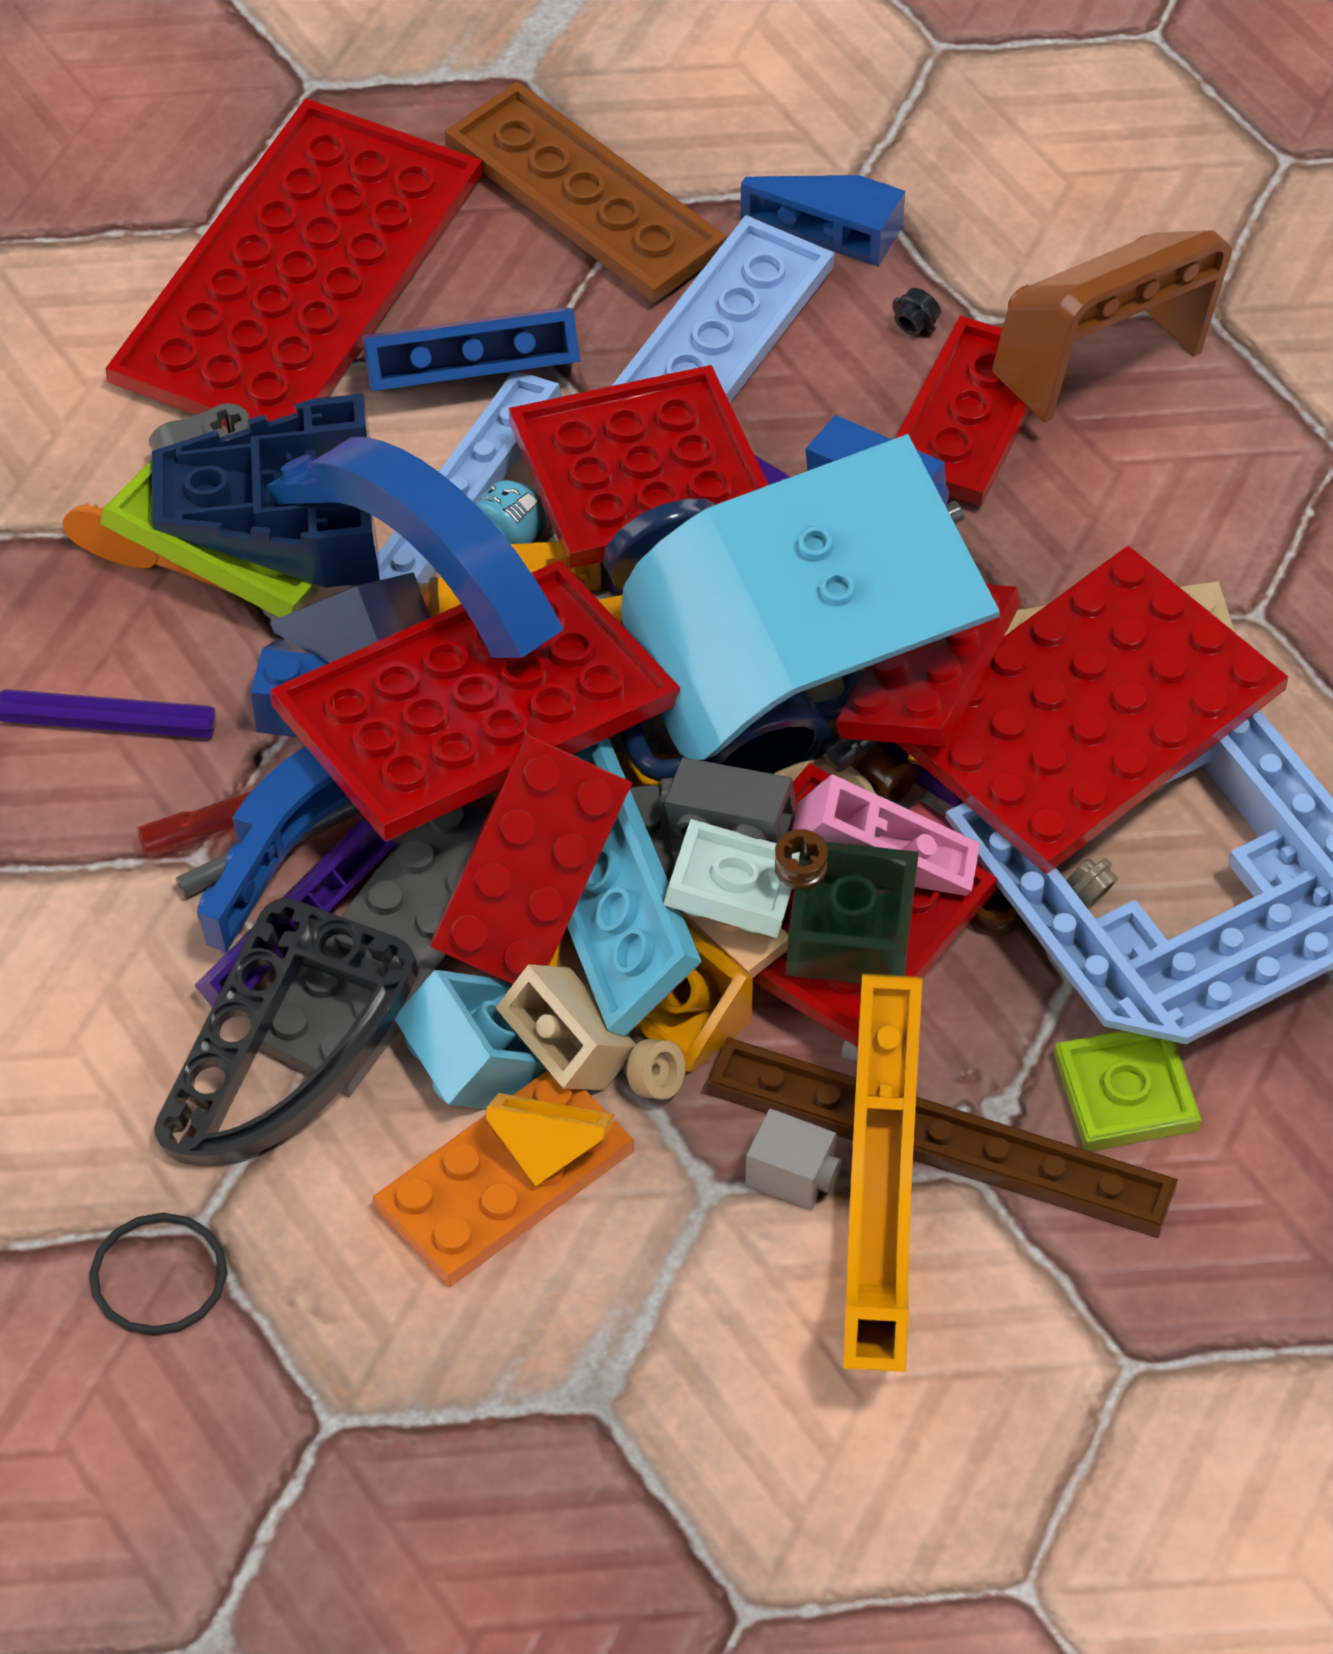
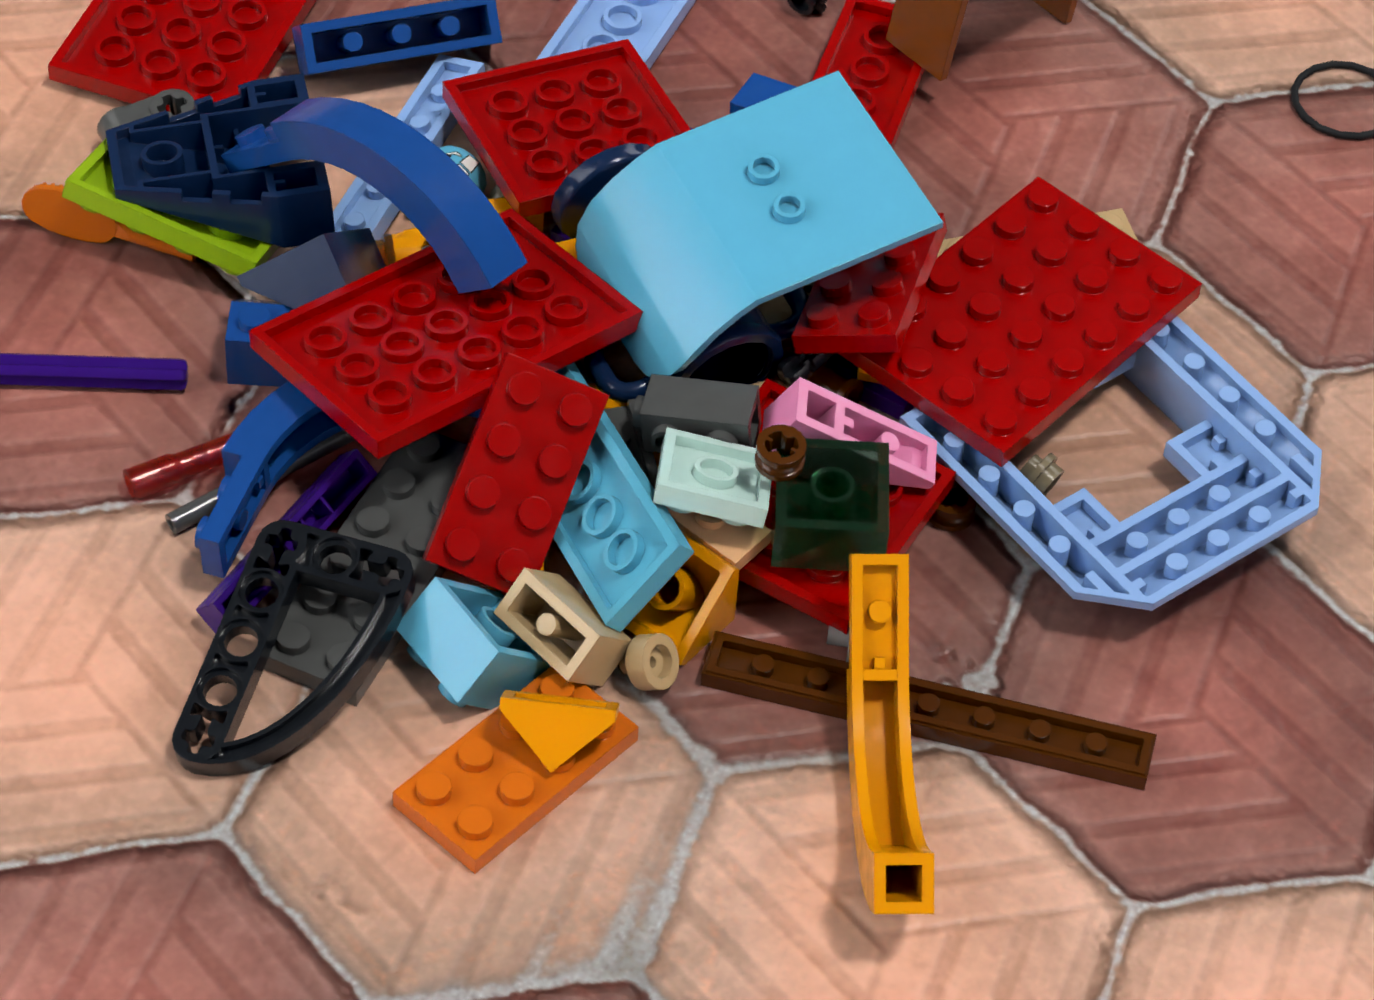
camera: 10 degrees left, 5 degrees down
black piece [89,1212,228,1335] -> none
light grey brick [745,1108,842,1211] -> none
lime tile [1054,1031,1201,1152] -> none

